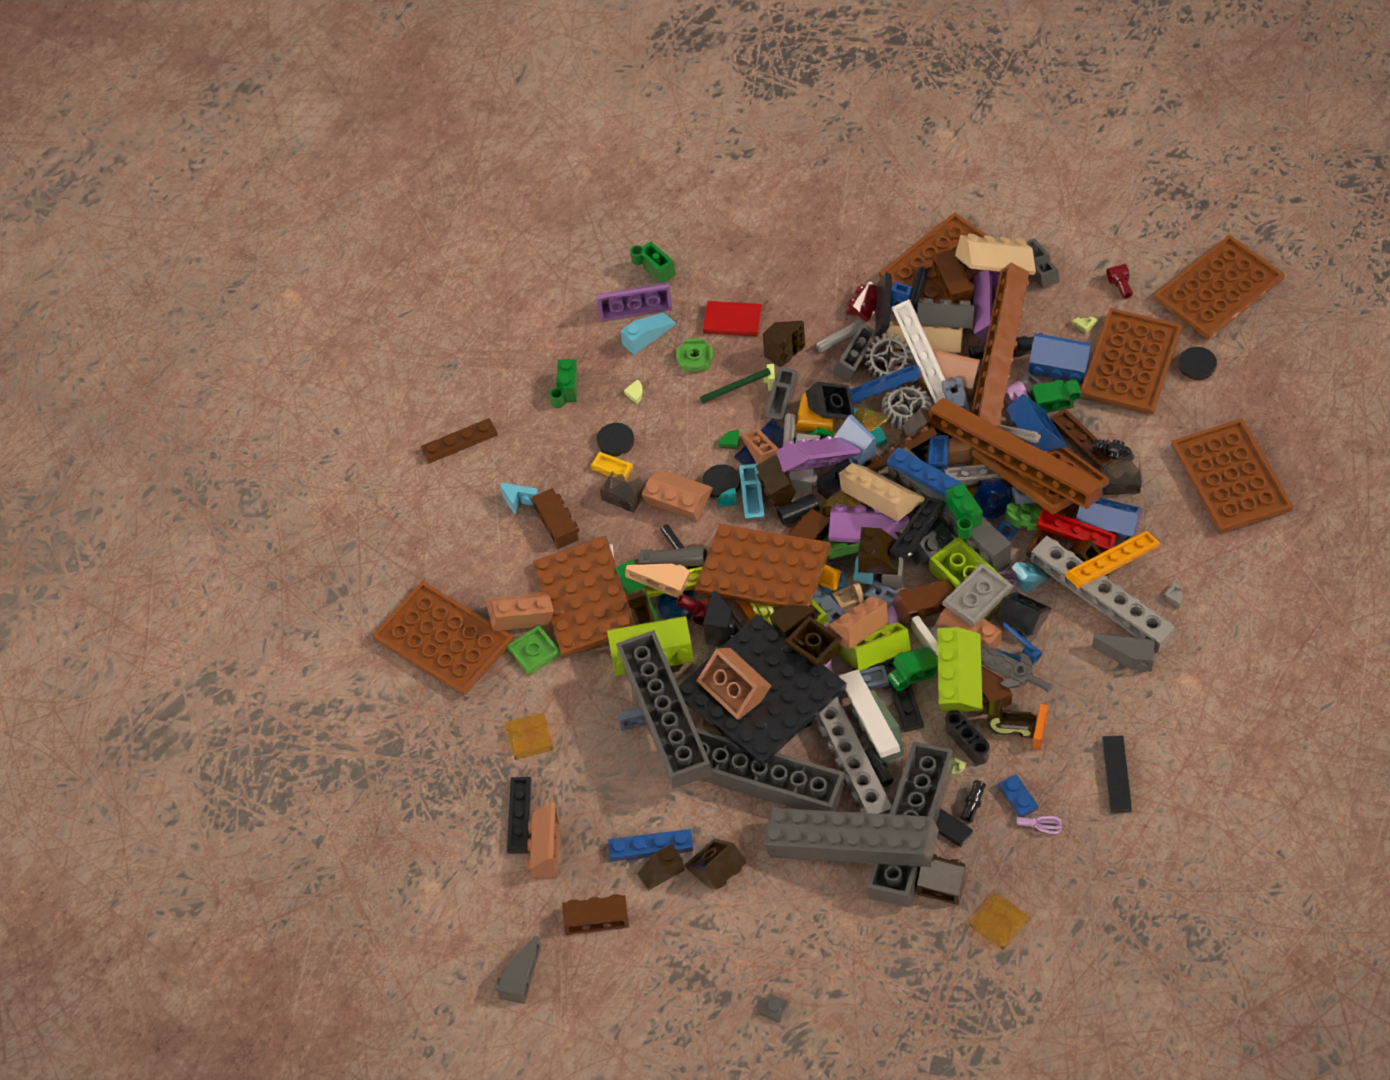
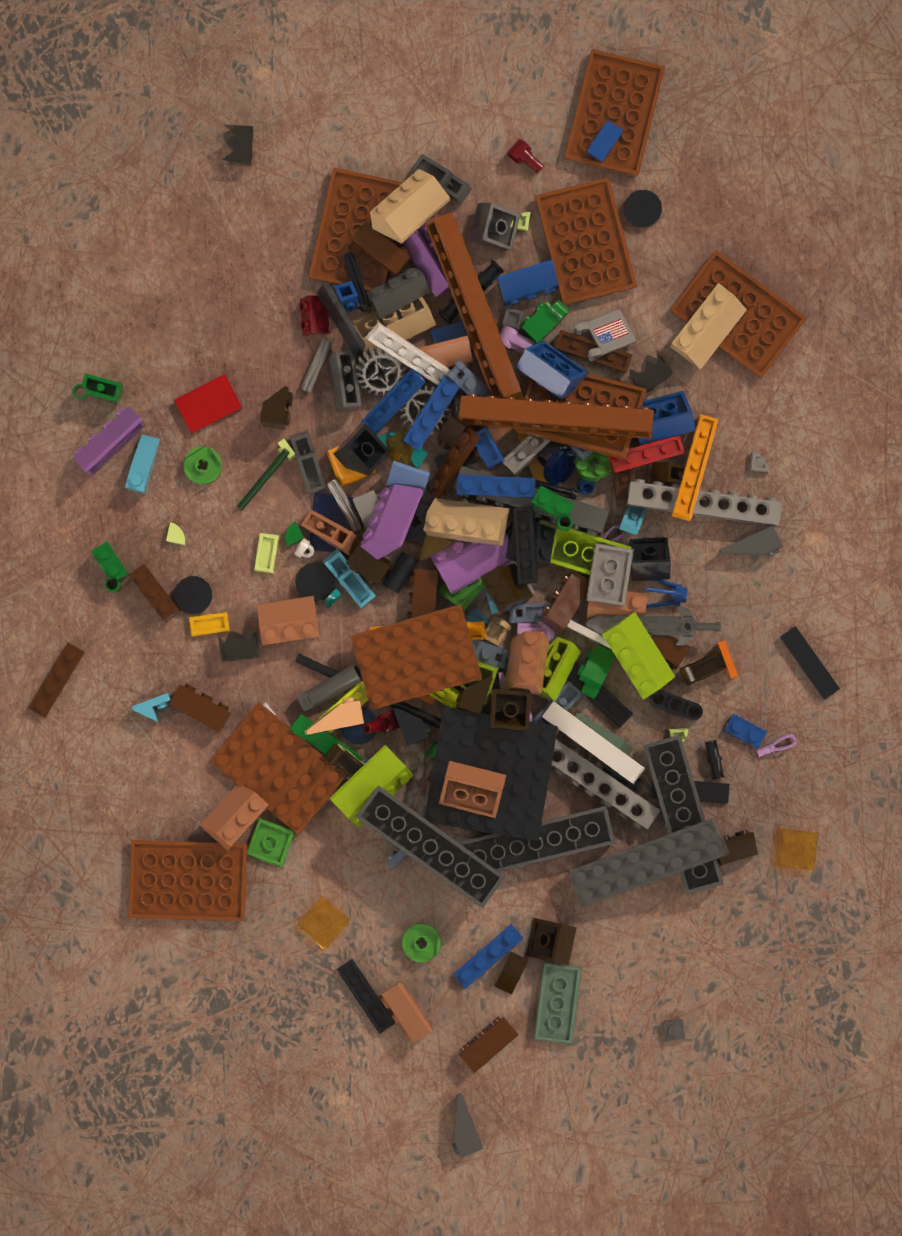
camera: 40 degrees left, 30 degrees up
green tile [809,427,833,440] -> none
light grey axle [997,425,1041,443] -> none
black piece [1093,439,1135,461] -> none
none -> reddish brown brick [129,564,180,622]
none -> clear smoke piece [223,125,254,166]
none -> yellowish green tile [254,533,279,574]
none -> white tile [294,538,314,558]
none -> blue plate [402,376,460,451]
none -> bright green plate [402,924,441,963]
none -> flat silver slope [469,203,521,251]
none -> sand green piece [534,962,582,1044]
none -> light grey flag [574,309,636,362]
none -> blue tile [586,120,624,163]
none -> tan slope [670,283,747,370]

